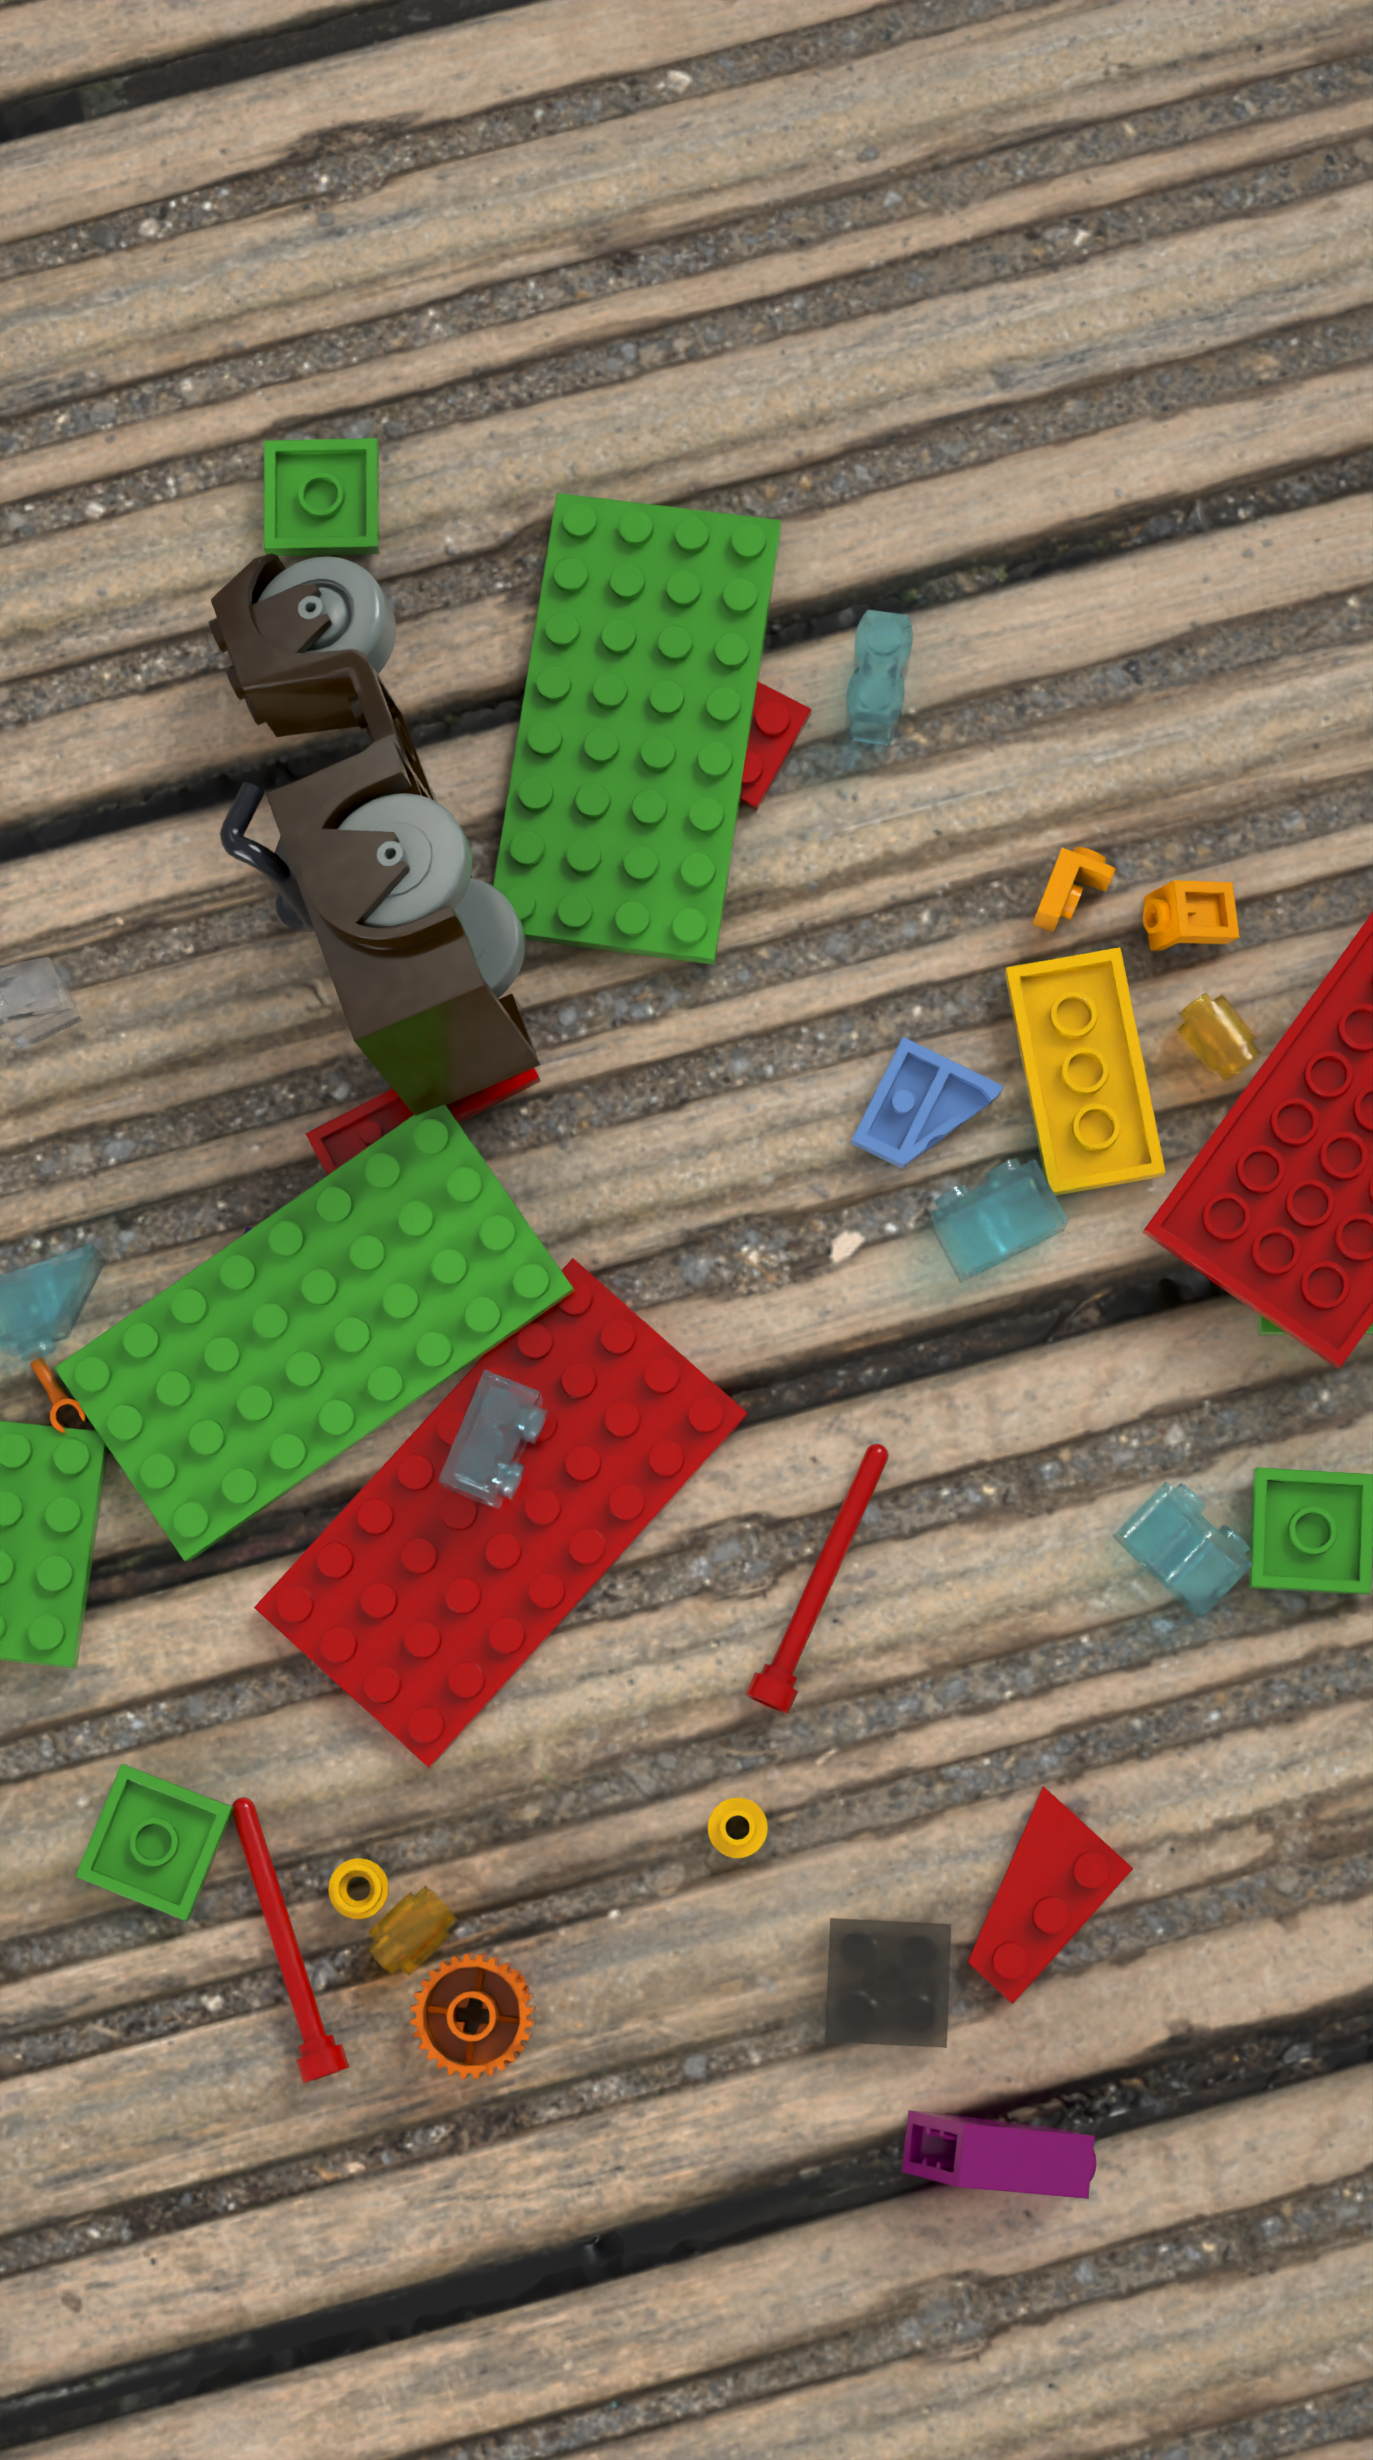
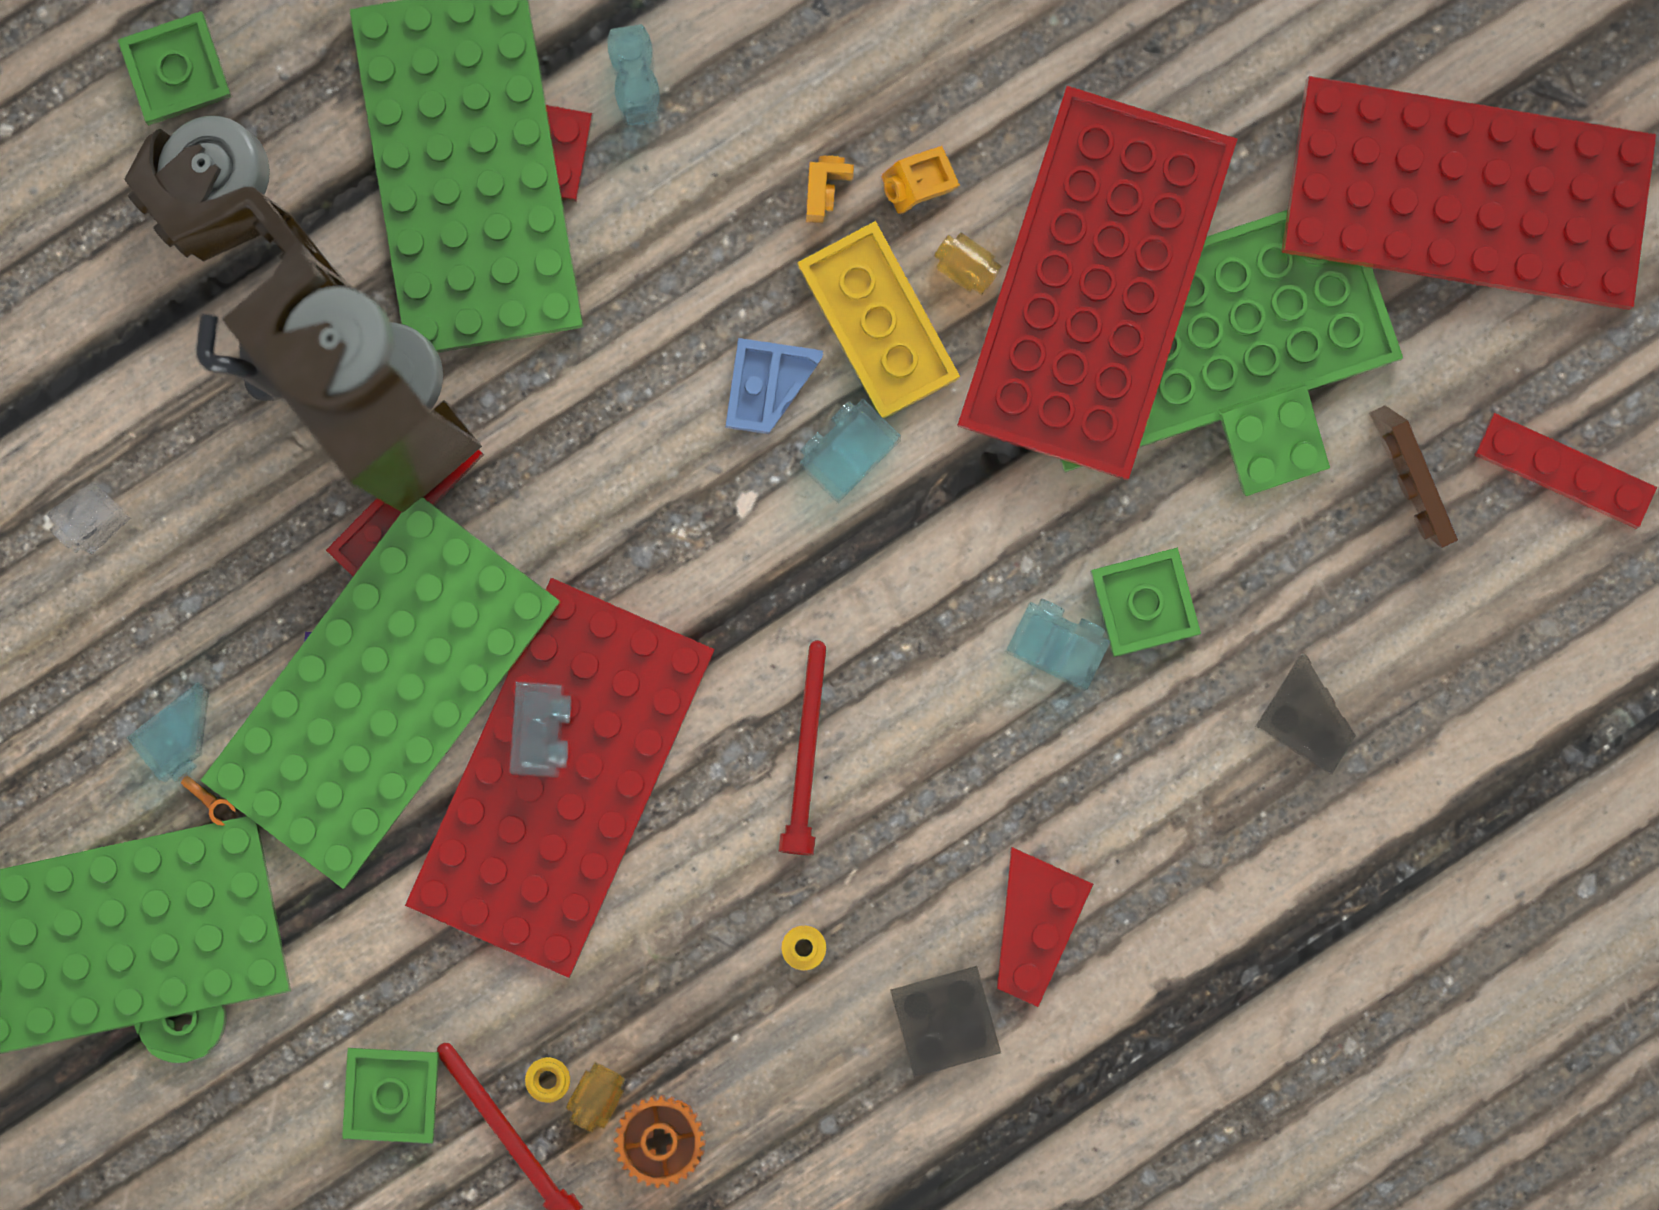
camera: 25 degrees left, 5 degrees up
magenta slope [902,2110,1096,2199] -> none

